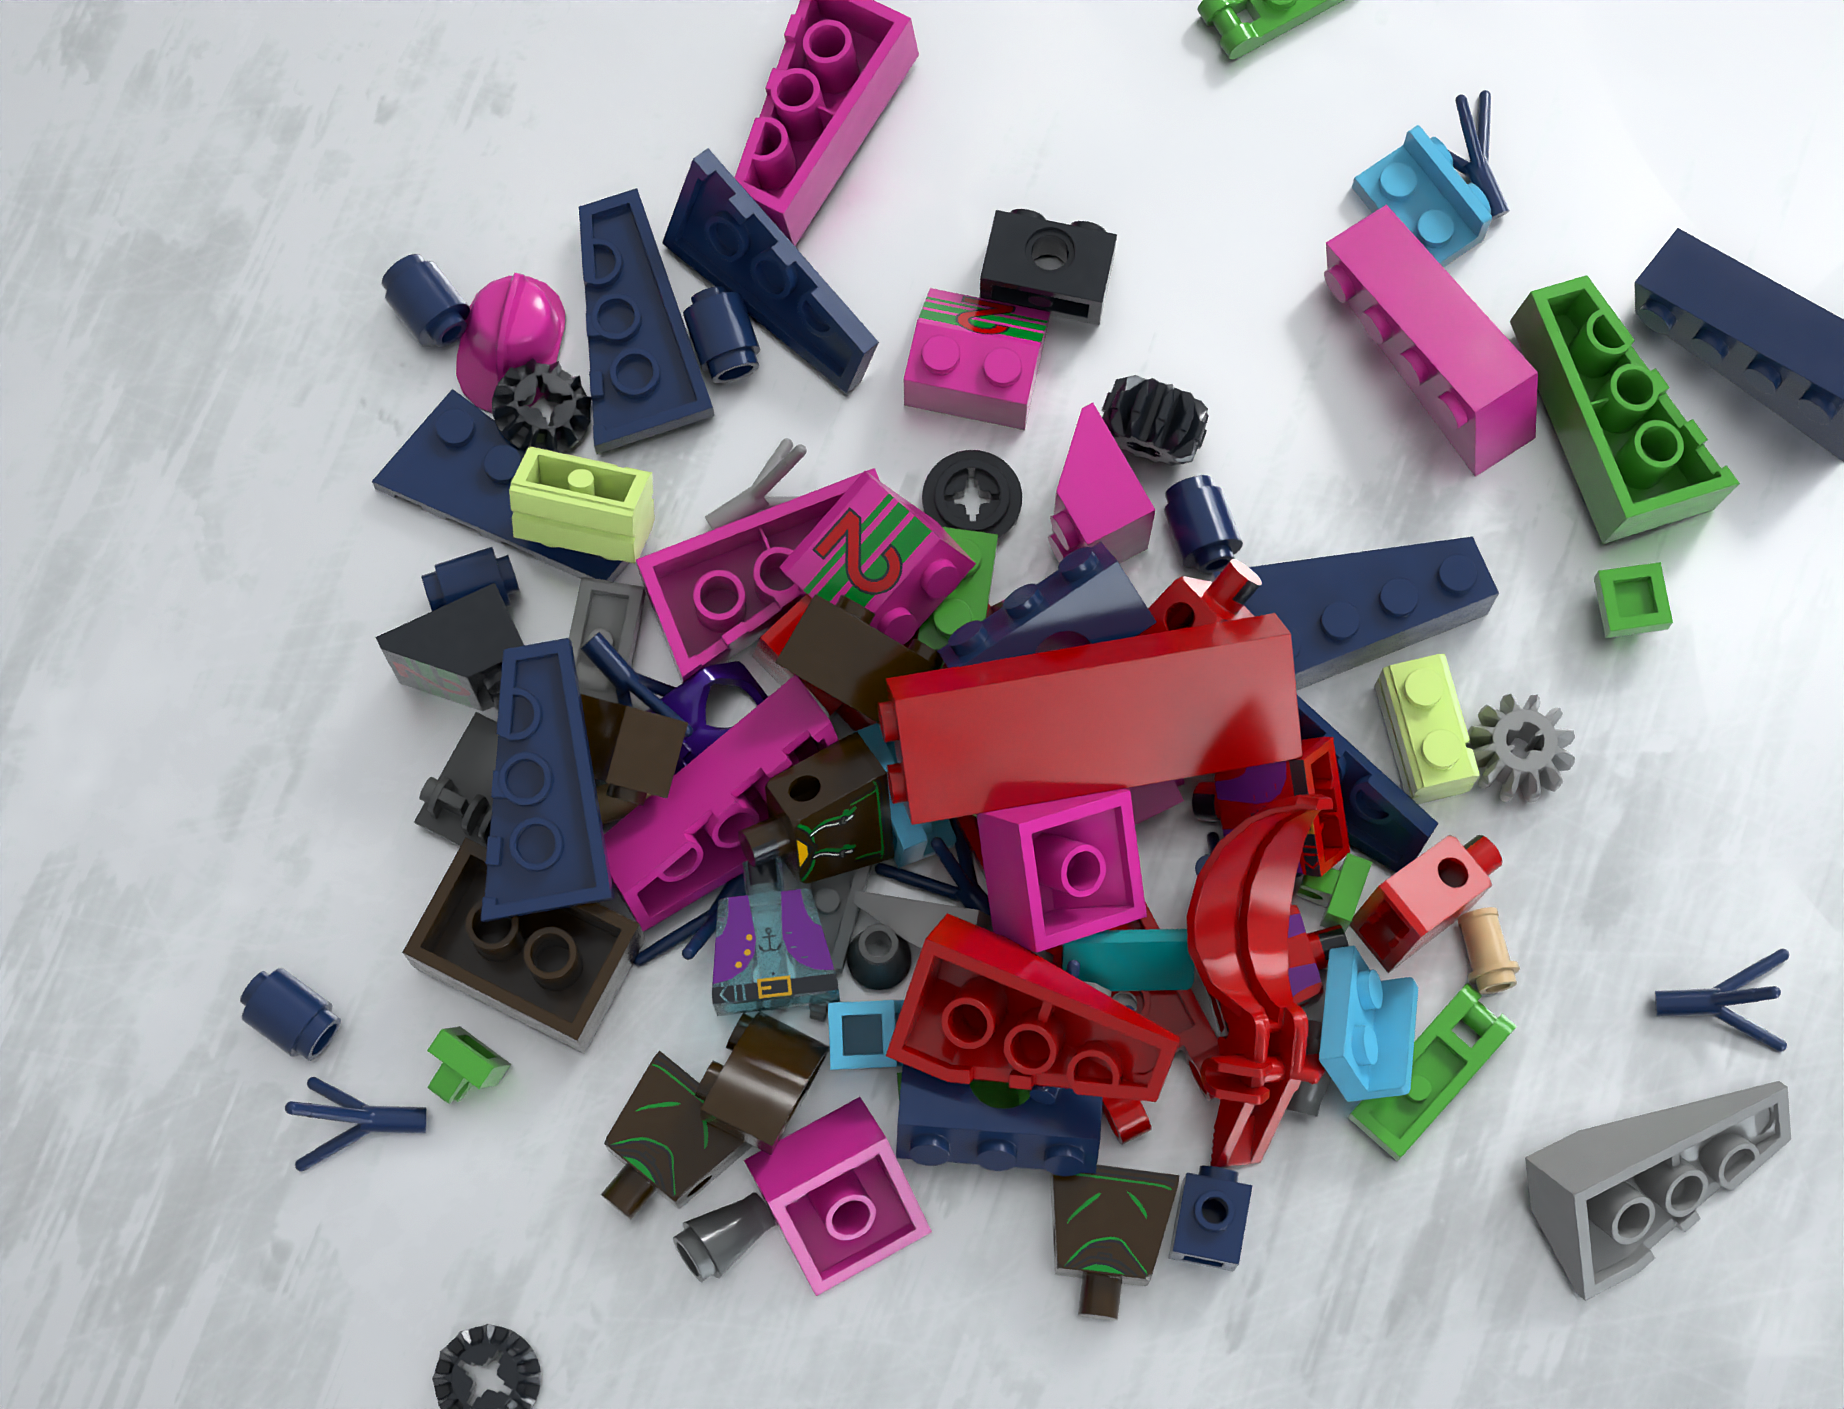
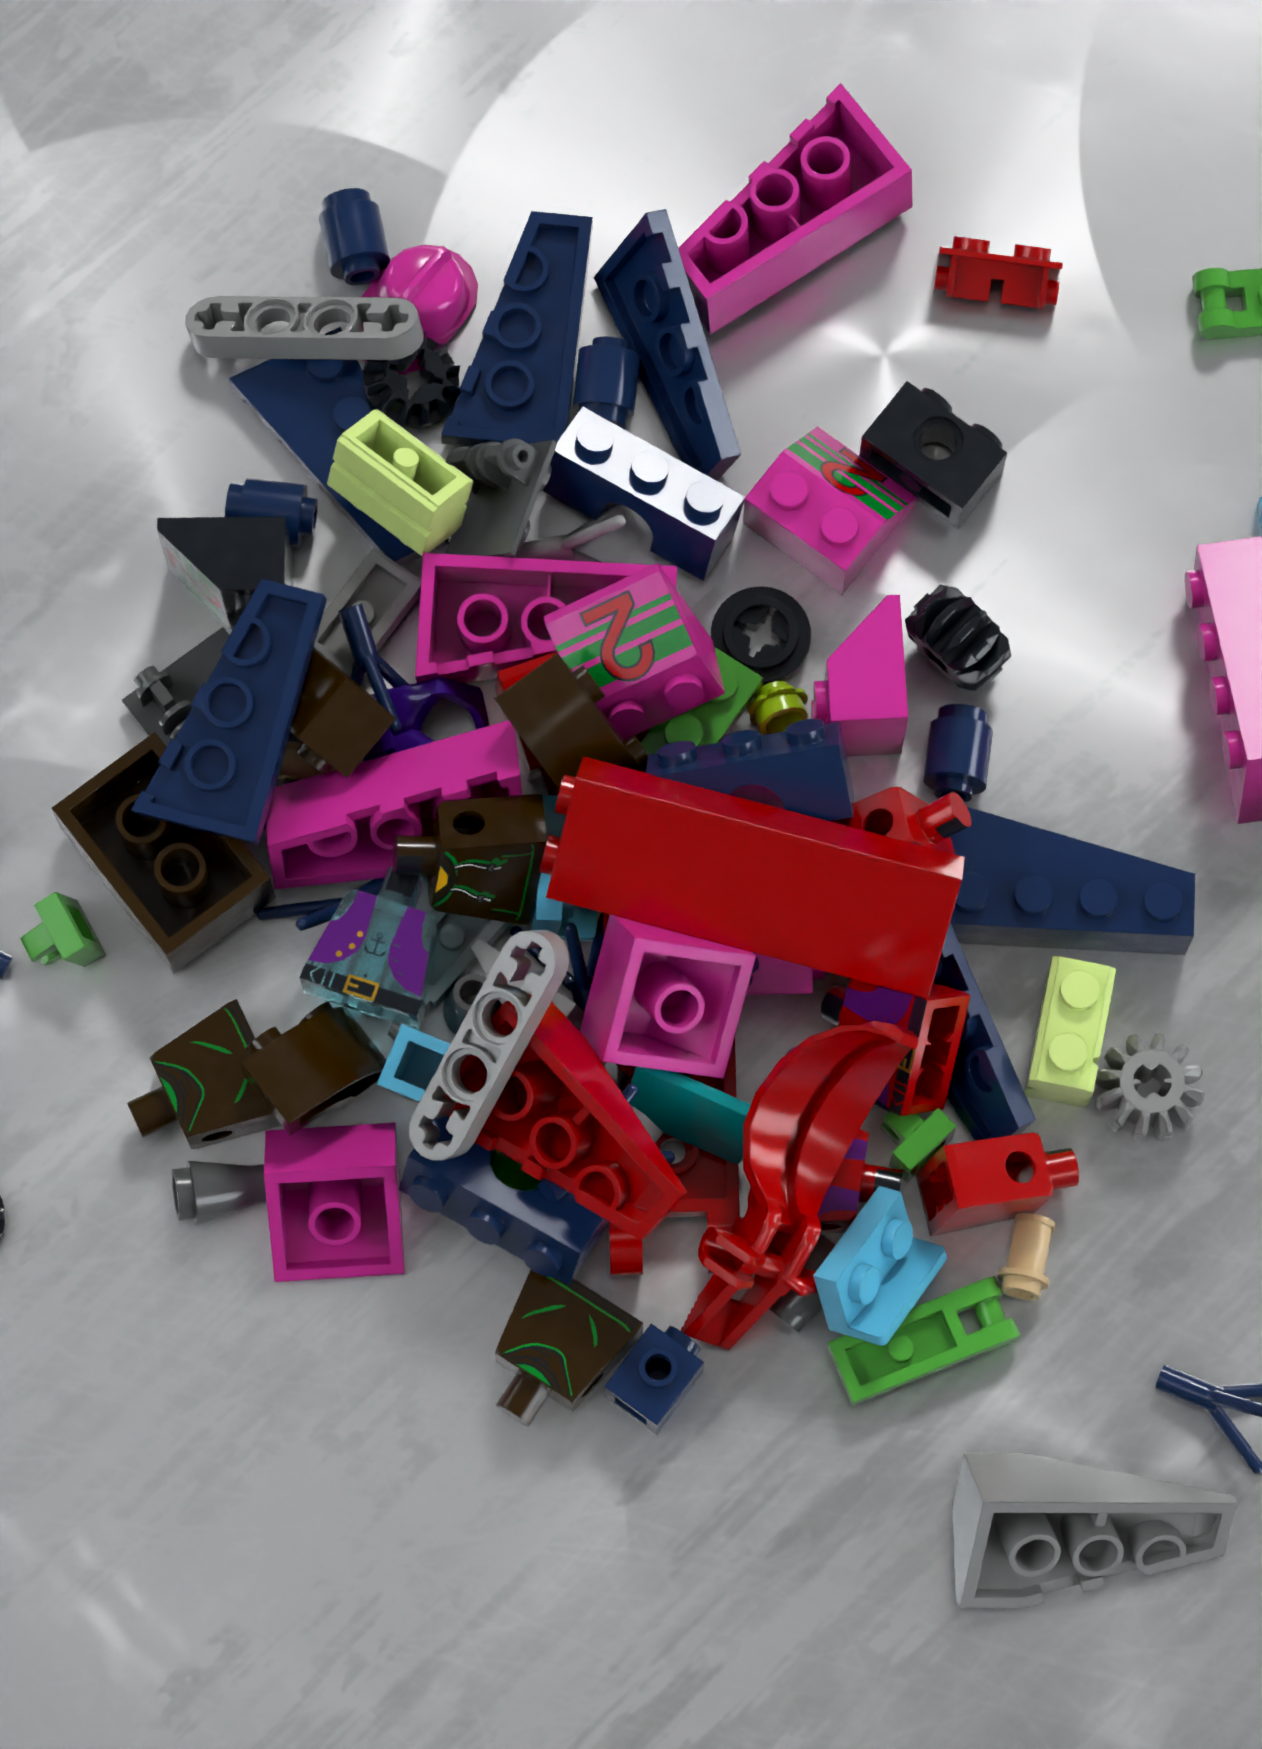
camera: 25 degrees right, 0 degrees up
none -> light grey beam [185,296,424,360]
none -> light grey beam [409,929,569,1160]
none -> dark grey hinge [445,438,558,557]
none -> arch [542,407,745,581]
none -> lime plate [748,681,808,735]
none -> red hinge [934,236,1063,310]

